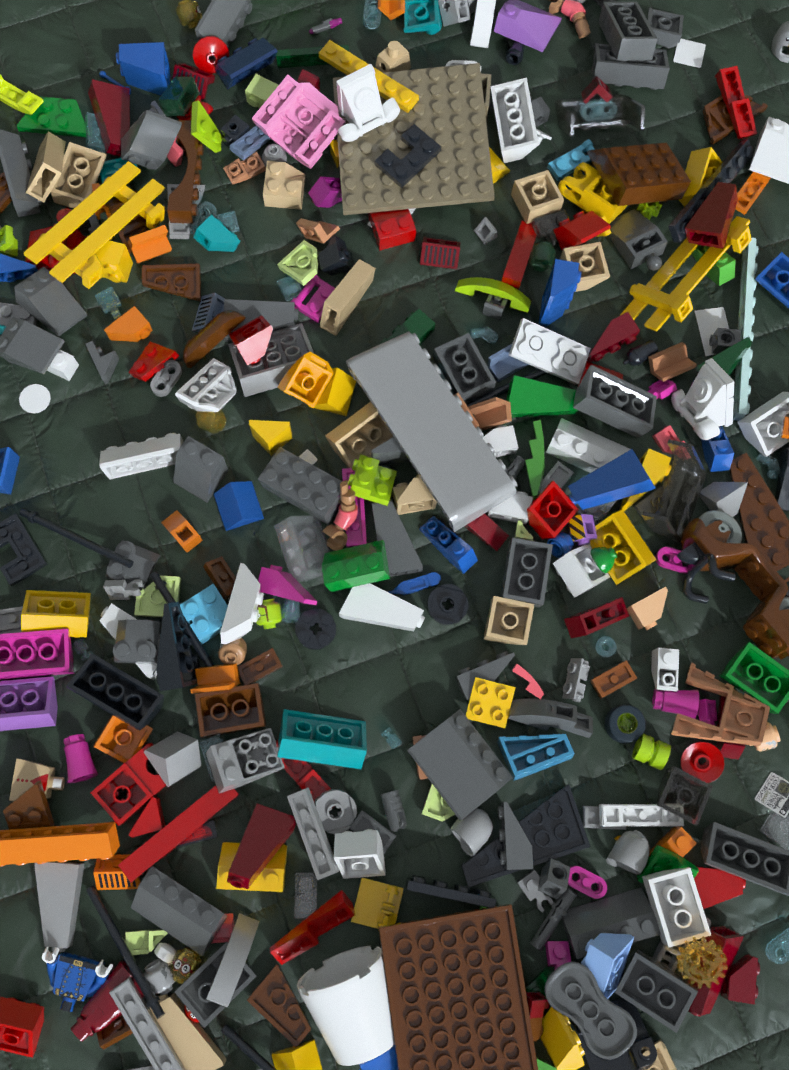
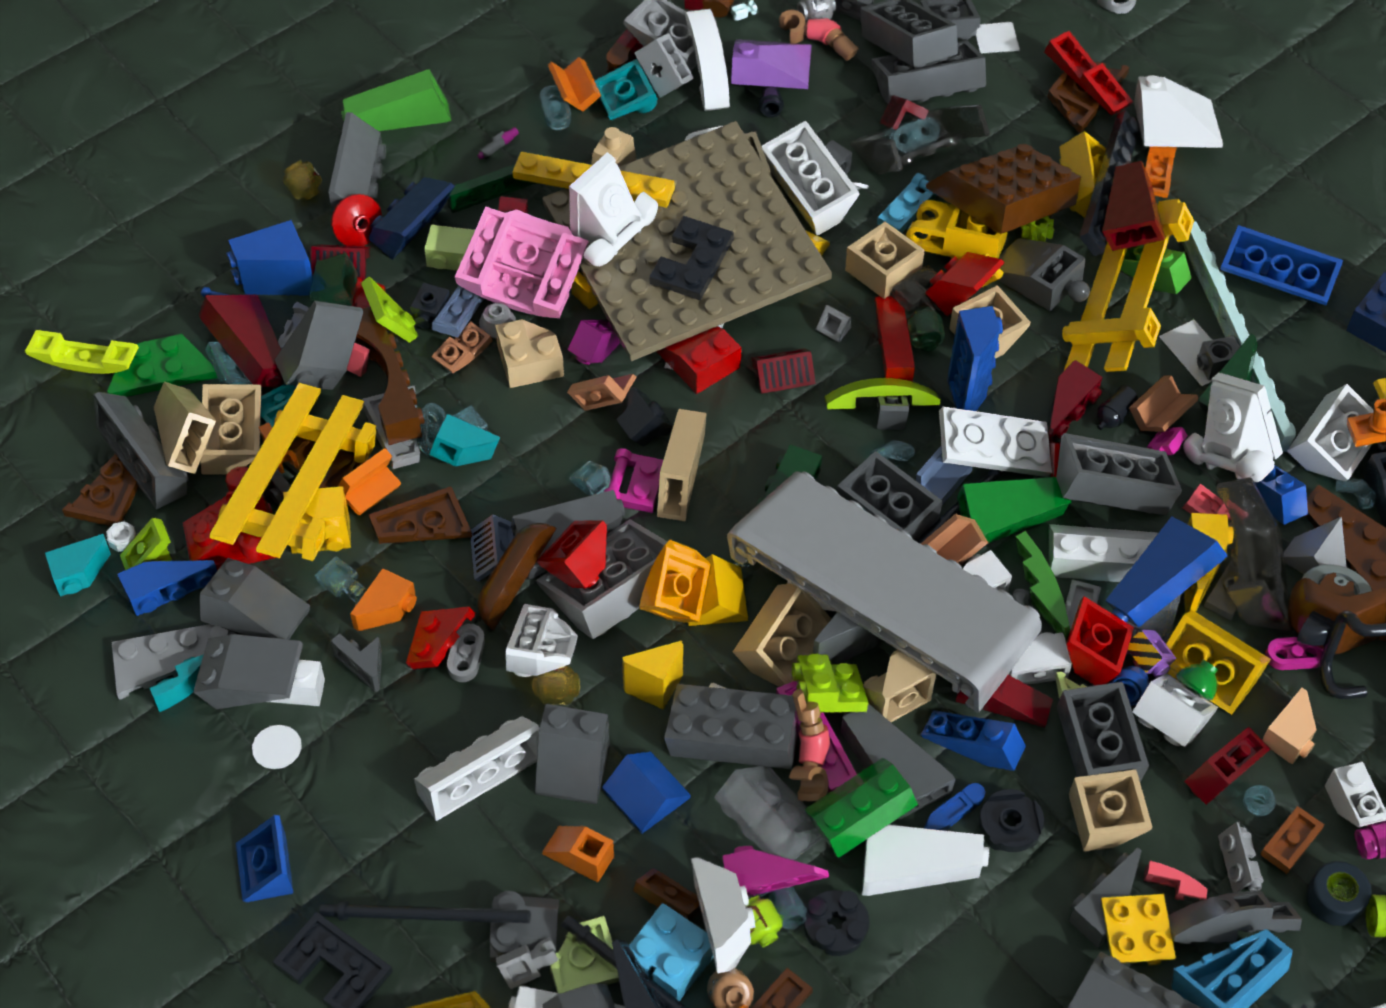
camera: 15 degrees left, 20 degrees down
yellowish green plate [277,240,318,286] -> none

